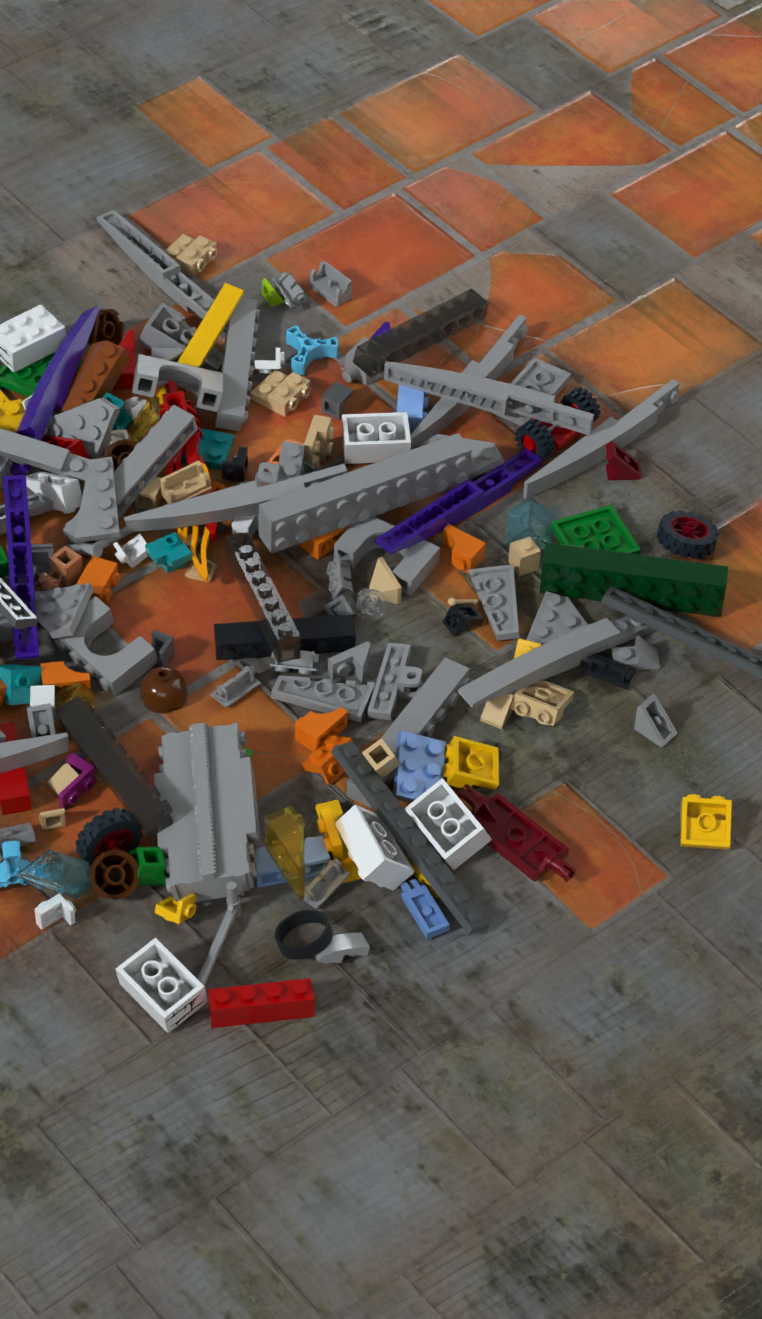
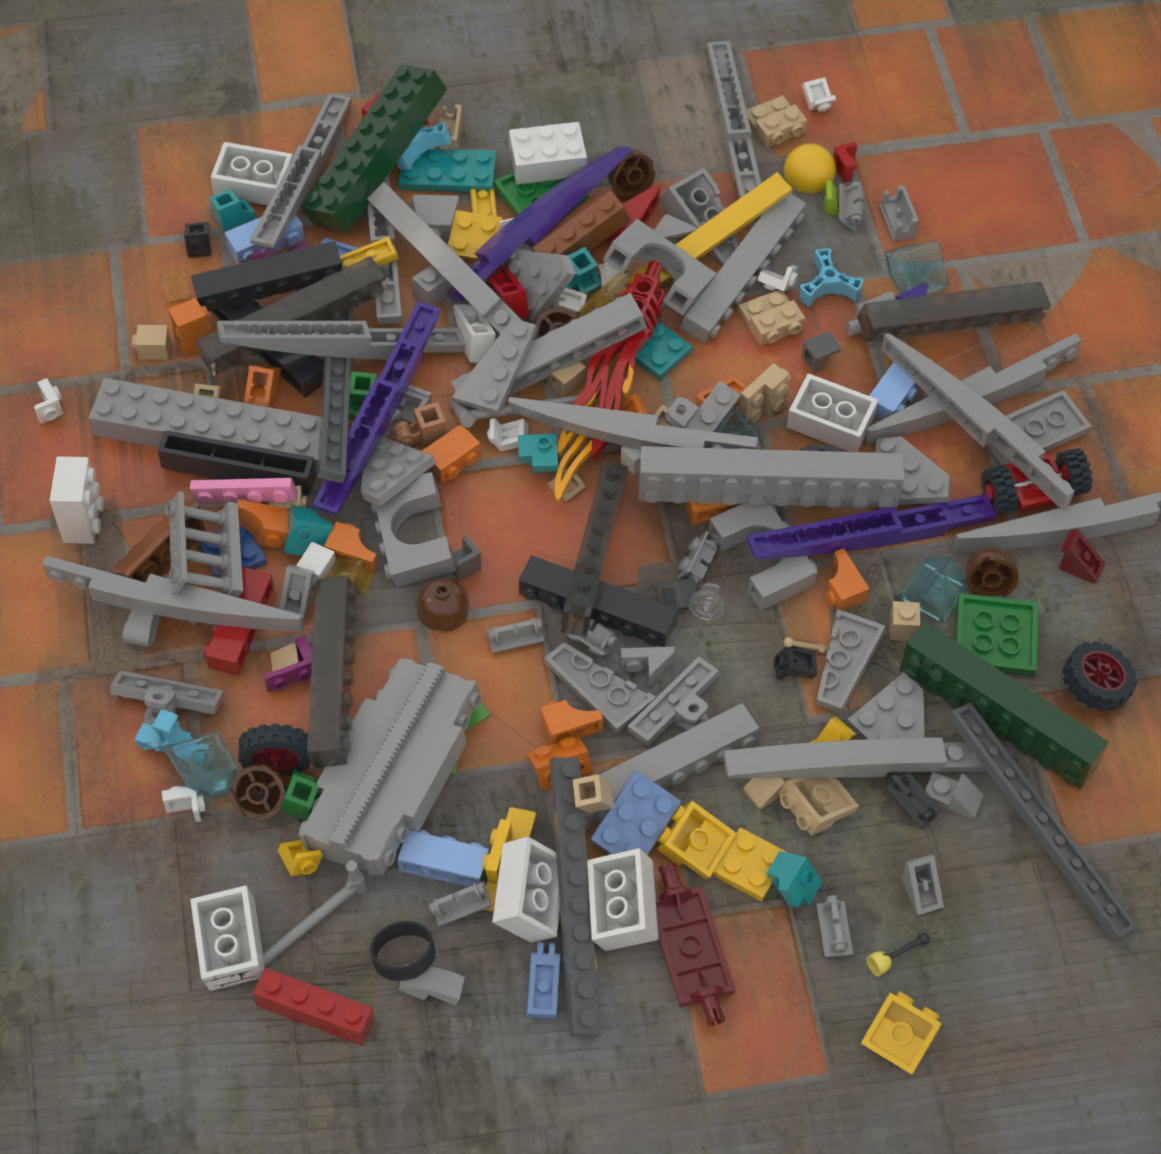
camera: 30 degrees right, 10 degrees up
tan slope [39,808,66,831] -> none
tan hinge [160,460,212,504] -> none
black bracket [222,447,248,482] -> none
clear yellow slope [265,806,305,900] -> none
tan slope [367,557,402,604] -> none
none -> yellow plate [713,827,788,902]
none -> teal brick [766,851,823,908]
none -> yellow piece [783,143,836,194]
none -> white bracket [802,77,837,112]
none -> light grey hinge [816,896,853,958]
none -> red bracket [833,142,858,183]
none -> light yellow hinge [866,933,930,977]
none -> clear light blue slope [884,241,949,295]
none -> reddish brown cylinder [965,547,1019,597]

